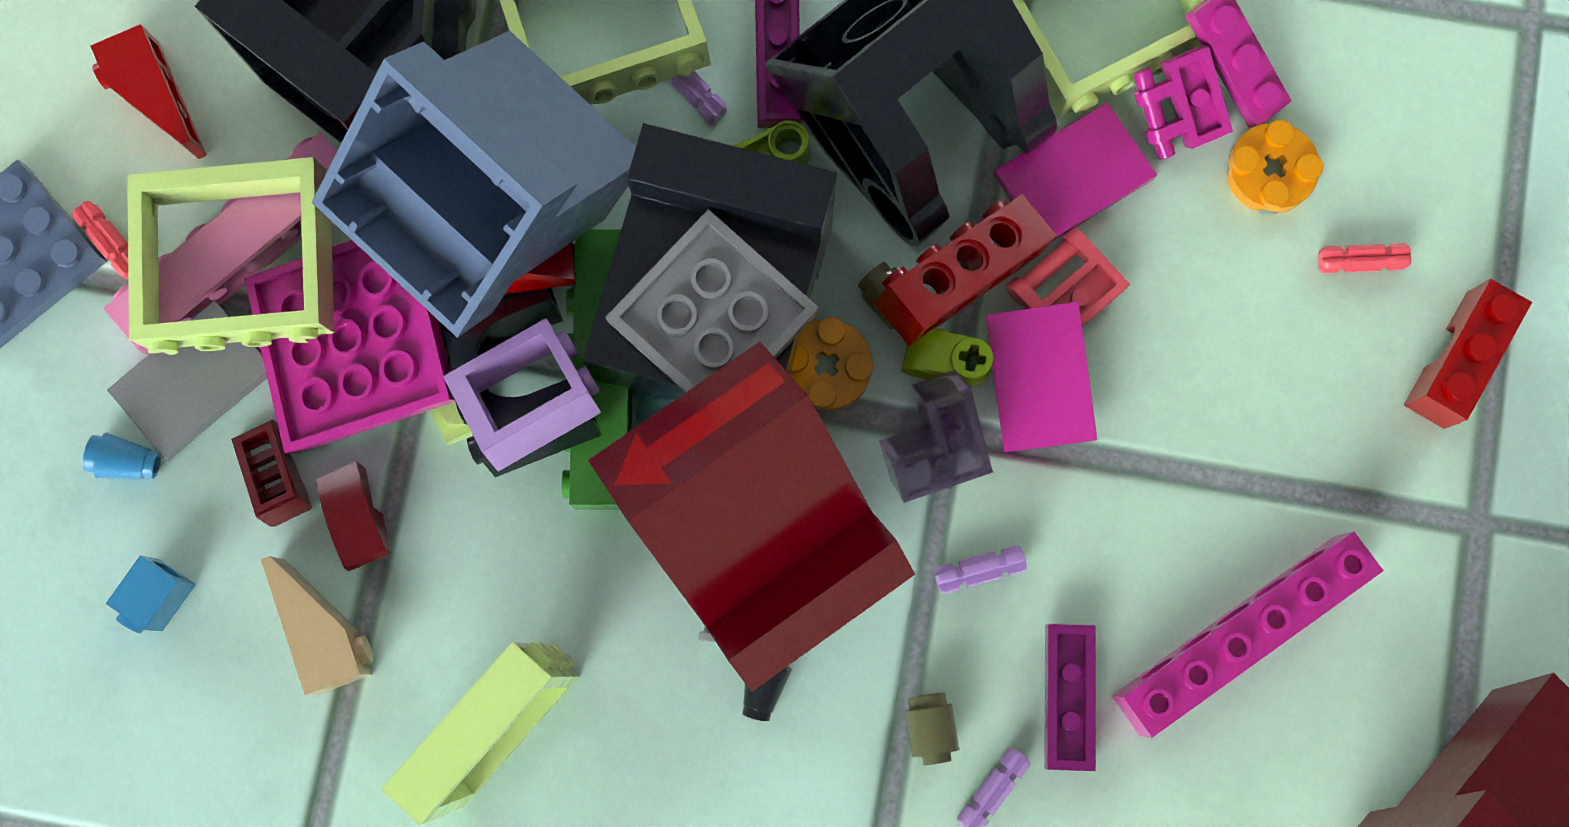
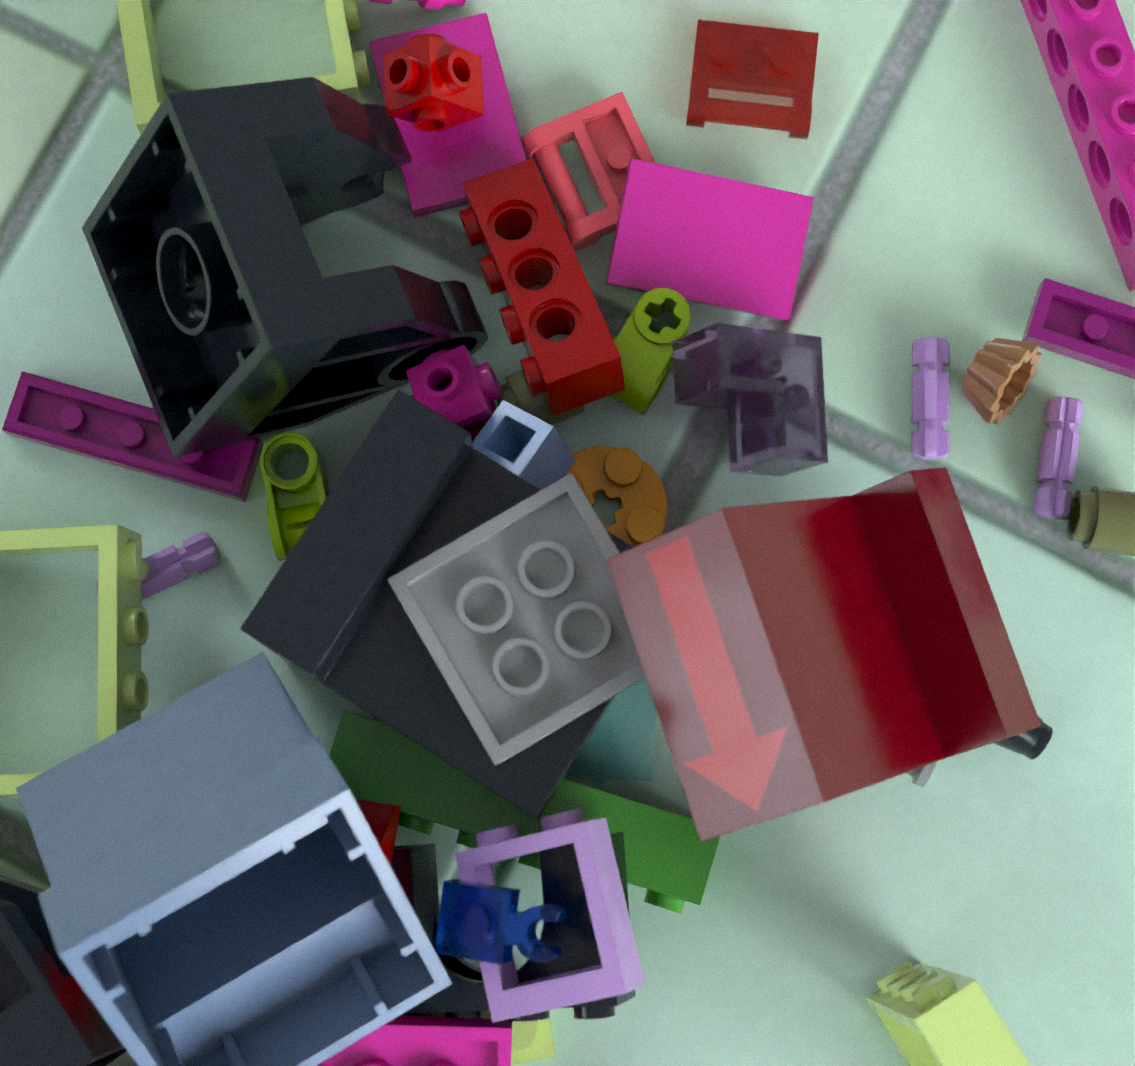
camera: 75 degrees left, 0 degrees up
none -> red brick [384,34,484,133]
none -> dark pink brick [405,345,503,442]
none -> clear blue plate [435,879,566,965]
none -> light blue brick [472,400,576,490]
none -> clear red plate [686,20,819,140]
none -> medium nougat piece [962,338,1042,425]
none -> lavender axle [1033,396,1084,520]

